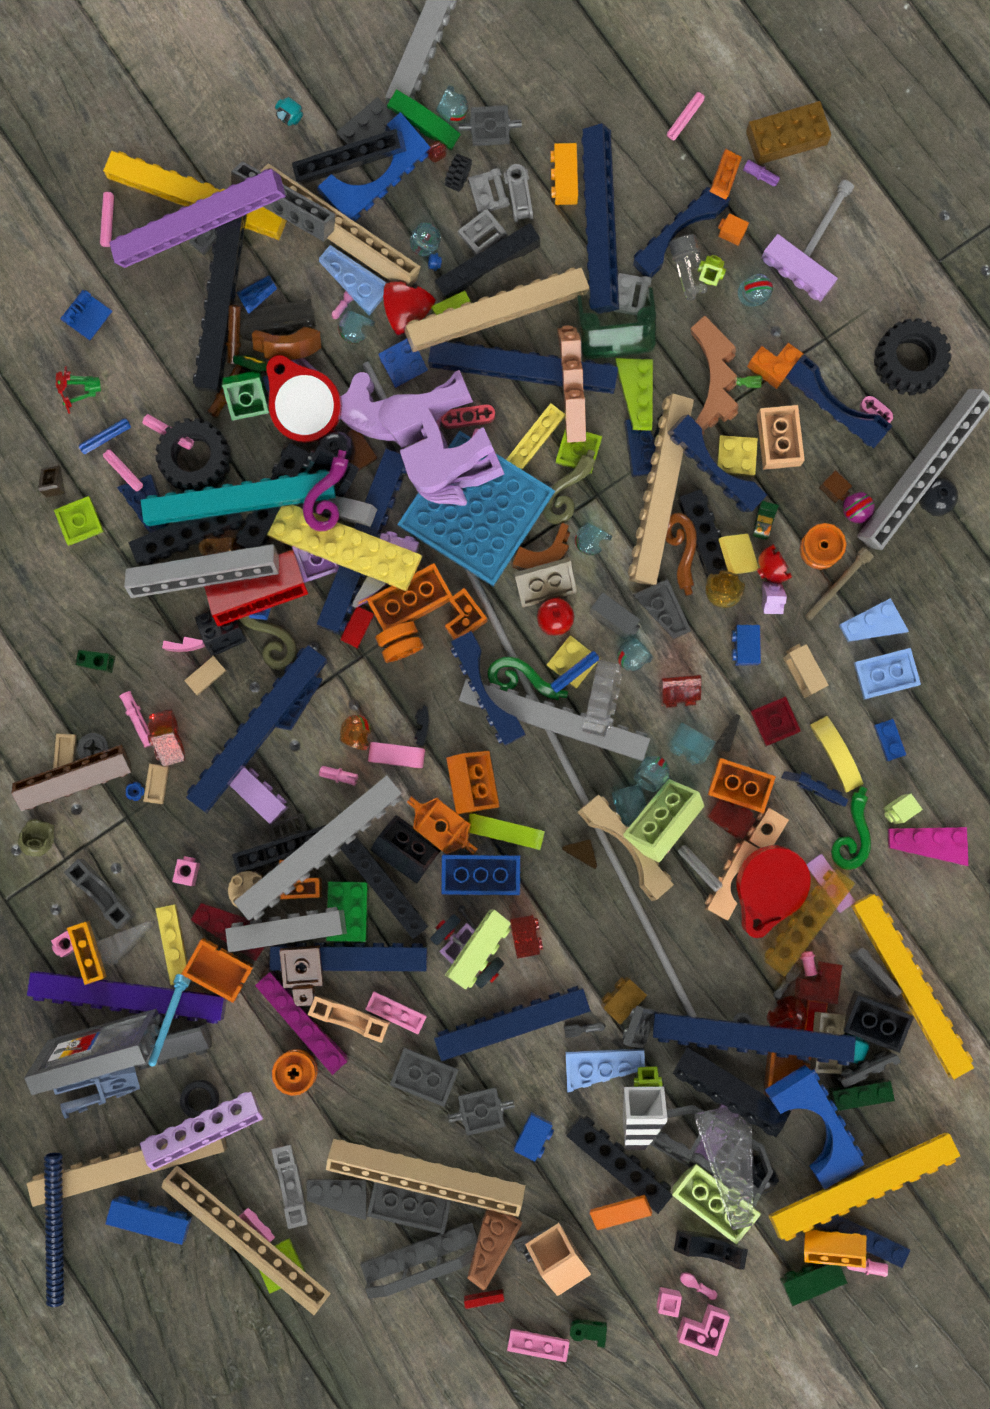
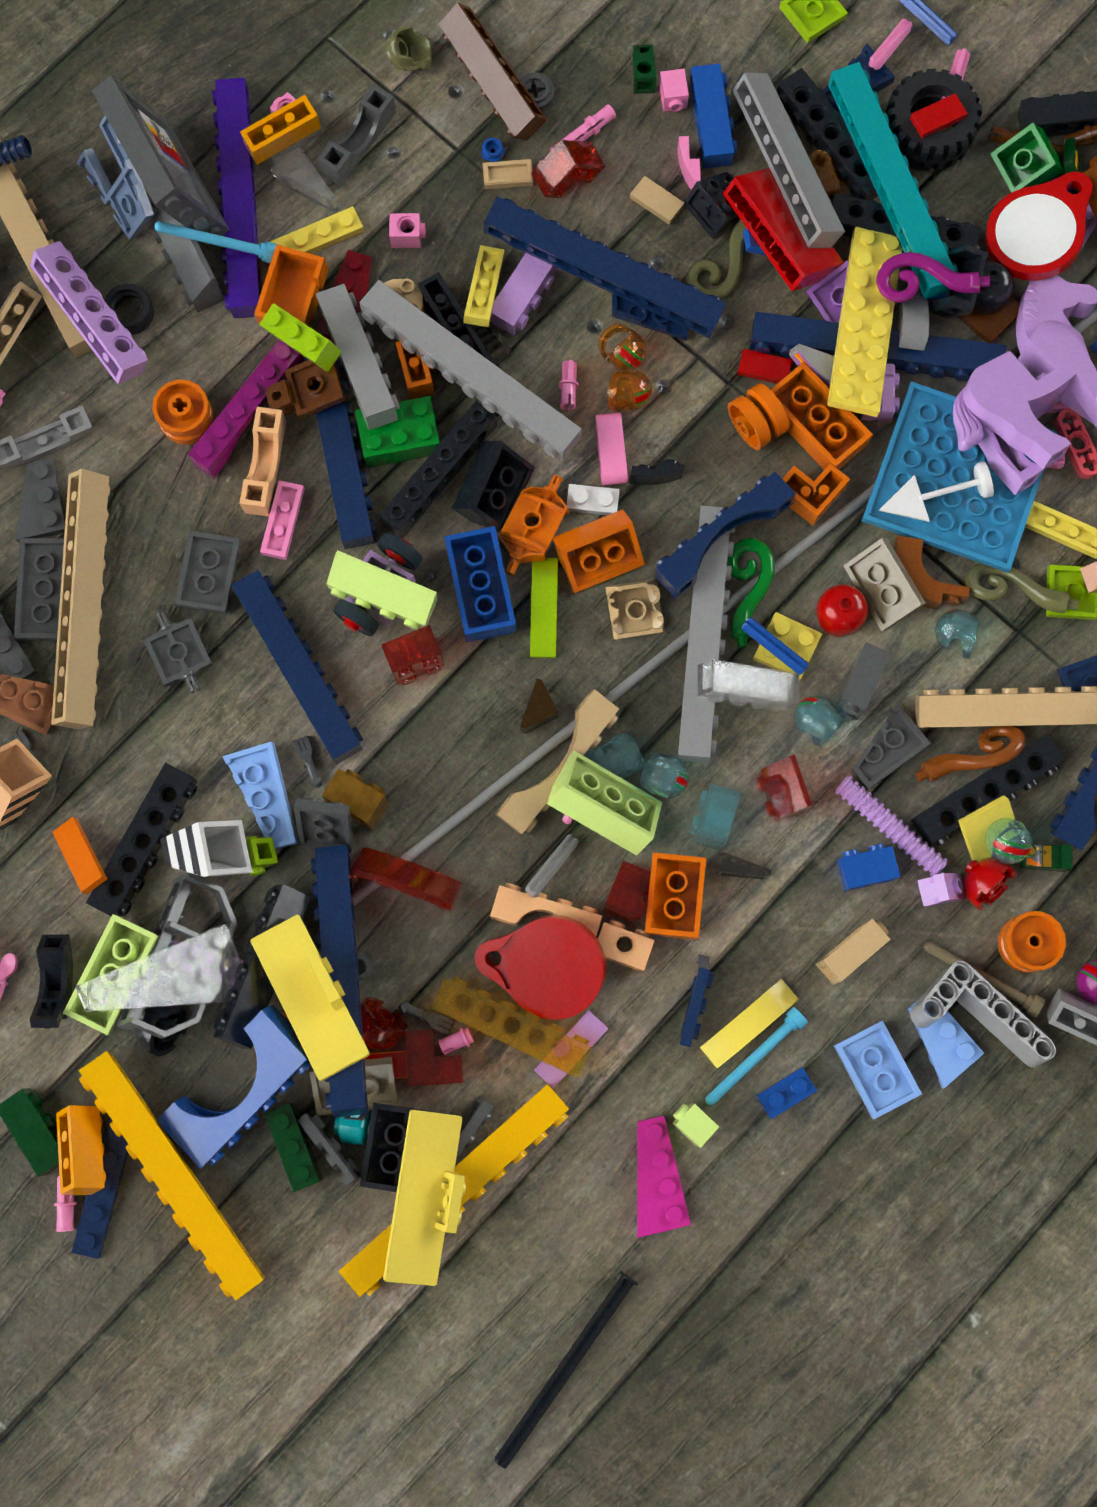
camera: 75 degrees right, 5 degrees down
tan tile [53,733,77,769] -> none
blue brick [514,1112,554,1162] -> none
clear yellow cylinder [705,571,745,608] -> none
dark red plate [750,696,801,747] -> none
green plant [831,786,871,870] -> none
none -> light yellow bracket [250,915,370,1081]
none -> lime brick [259,303,342,372]
none -> clear red windscreen [350,847,462,913]
none -> light yellow bracket [383,1110,466,1286]
none -> light yellow plate [463,245,505,327]
none -> white plate [566,484,620,516]
none -> clear orange helmet [598,323,646,372]
none -> tan slope [605,579,665,639]
none -> bright pink brick [659,69,689,112]
none -> blue brick [689,64,737,169]
none -> medium azure piece [705,1007,808,1105]
none -> lavender piece [835,775,948,877]
none -> white piece [879,461,994,522]
none -> red tile [910,93,968,139]
none -> light grey beam [910,961,1056,1068]
none -> clear light blue helmet [985,818,1032,864]

